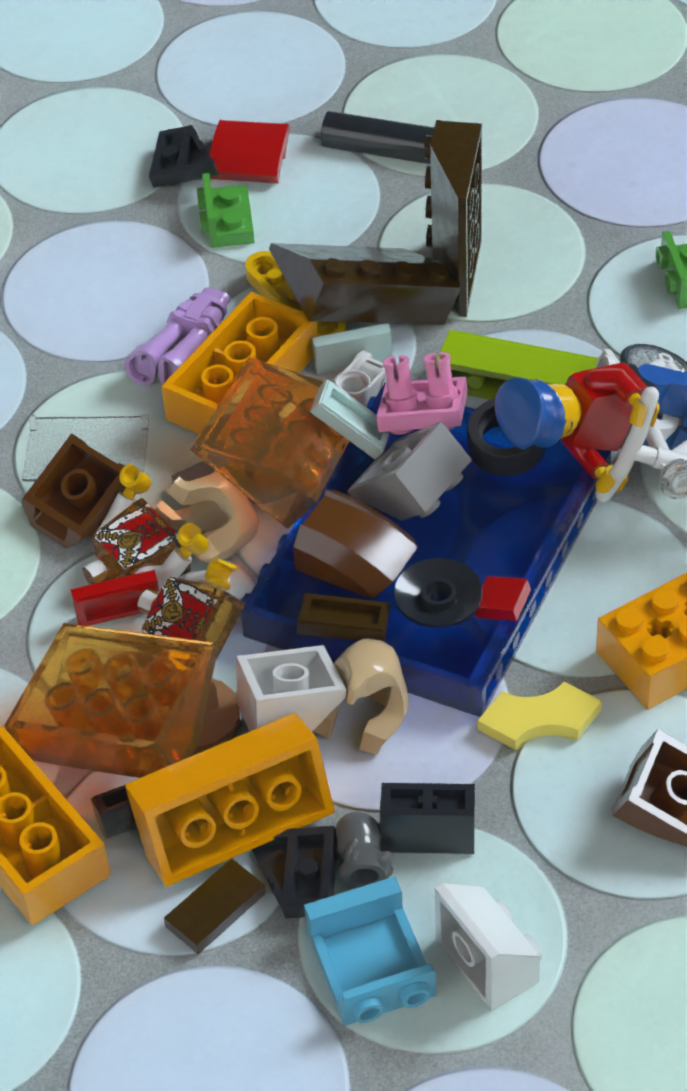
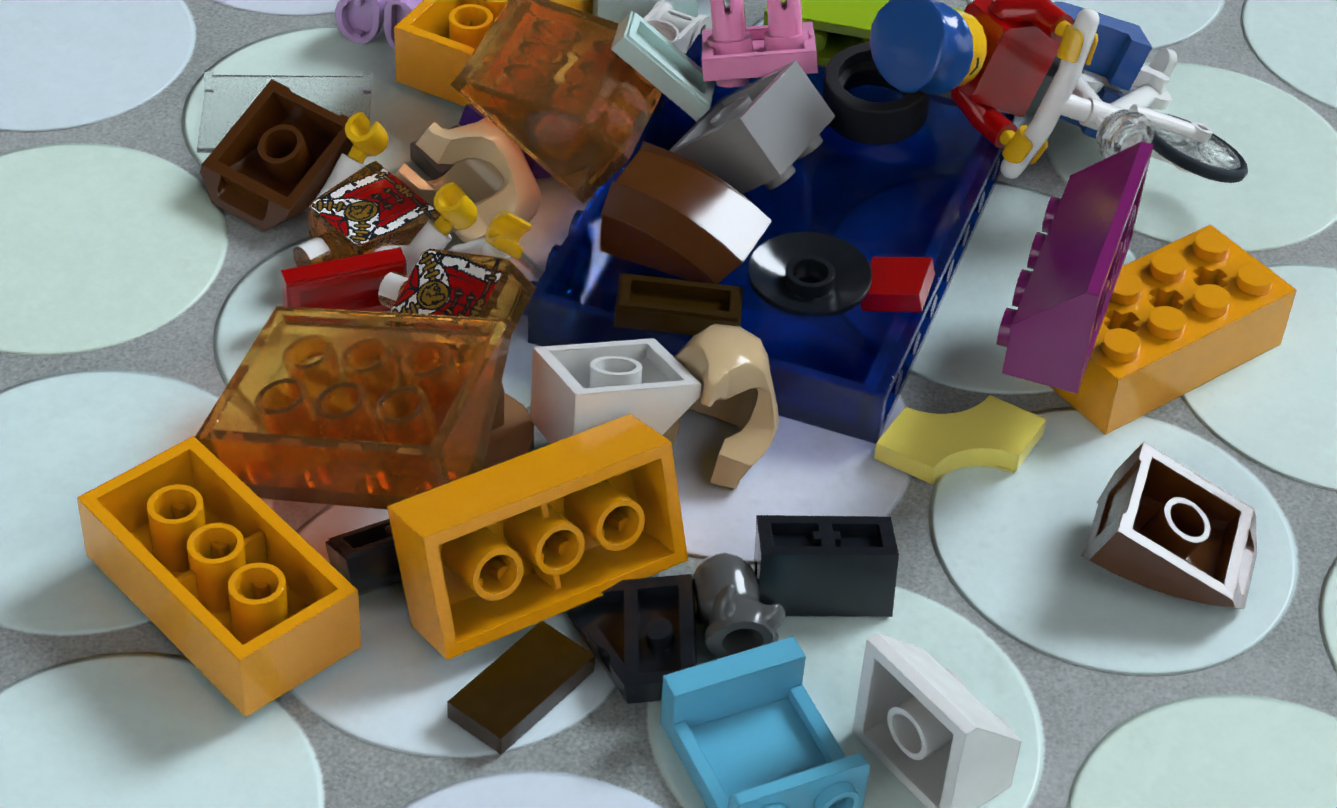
camera: 10 degrees left, 5 degrees down
none -> magenta slope [996,141,1154,394]

